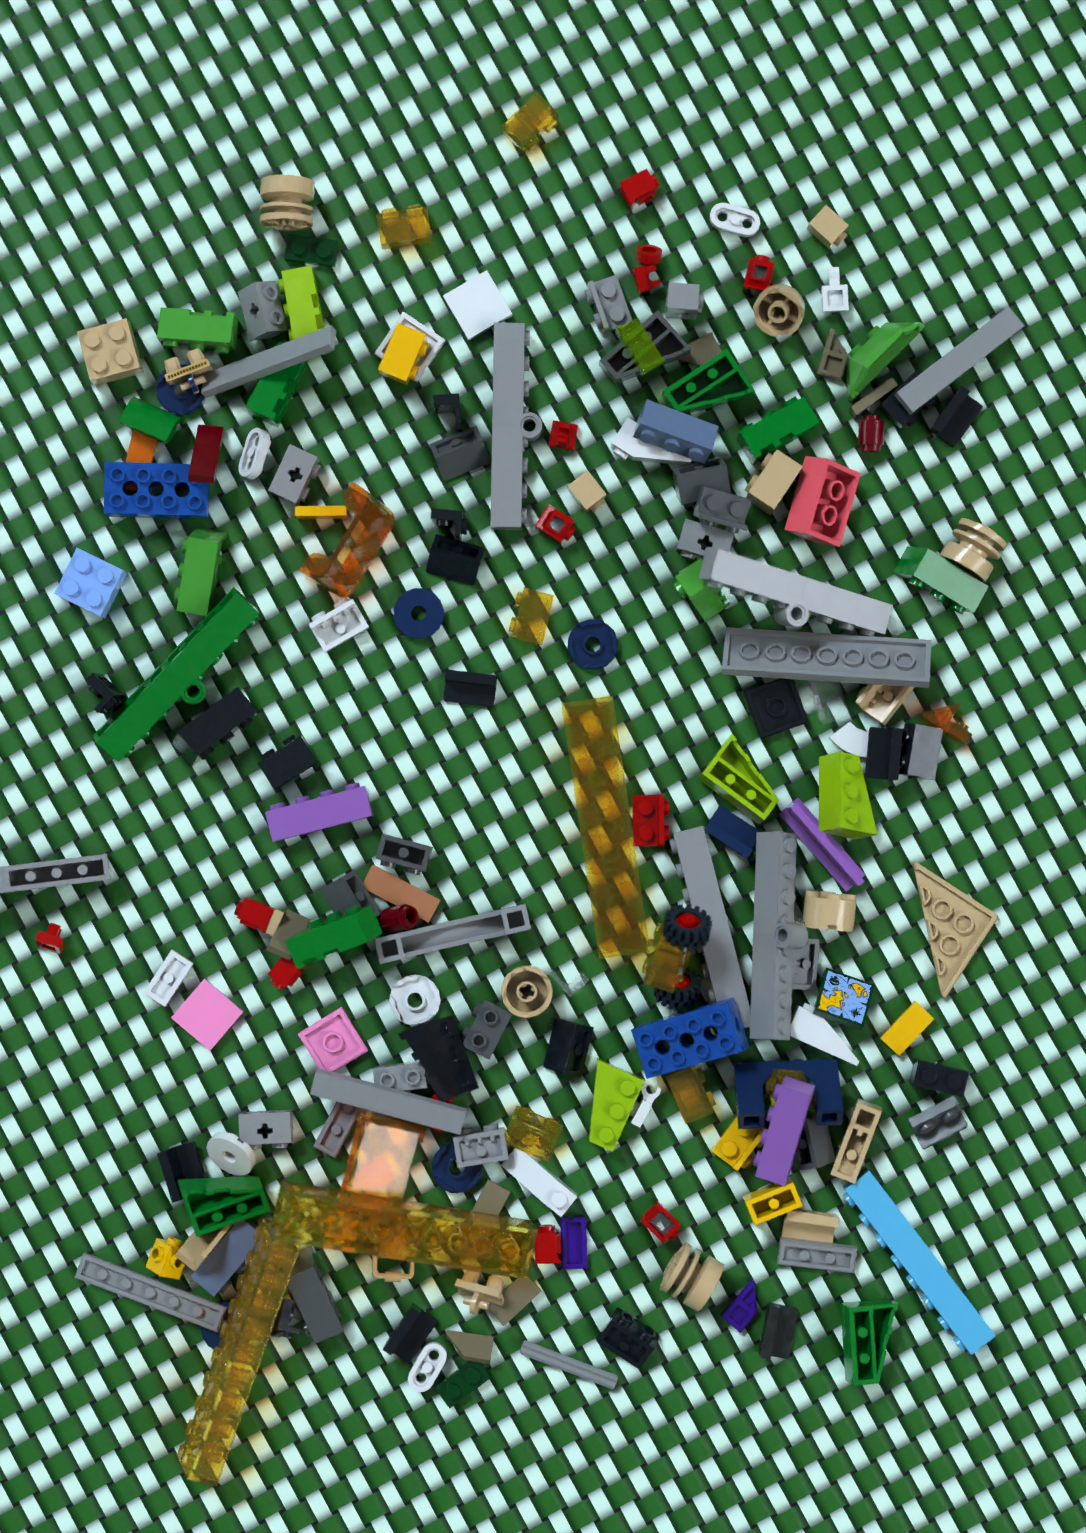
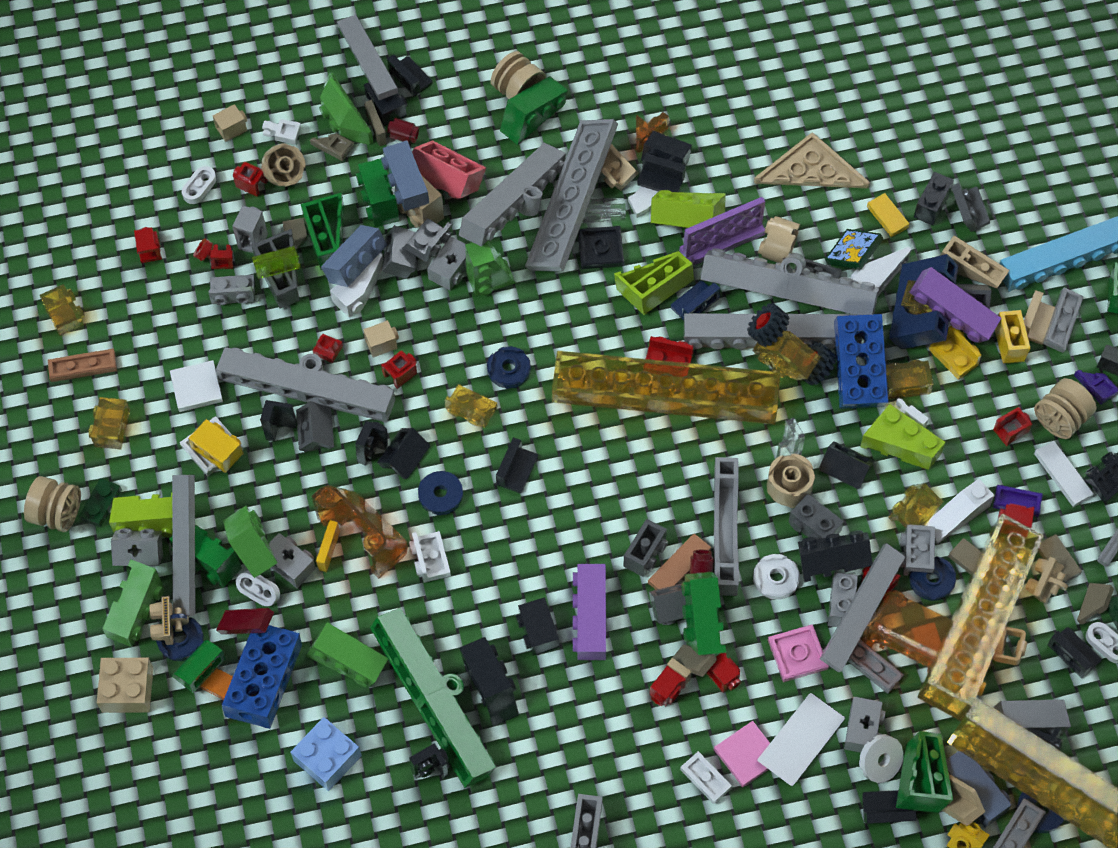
camera: 75 degrees left, 25 degrees down
none -> nougat tile [48,348,117,382]
none -> bright green wedge [223,506,278,578]
none -> sand blue brick [381,141,429,211]
none -> white sticker [757,693,845,786]
none -> white tile [1034,441,1093,507]

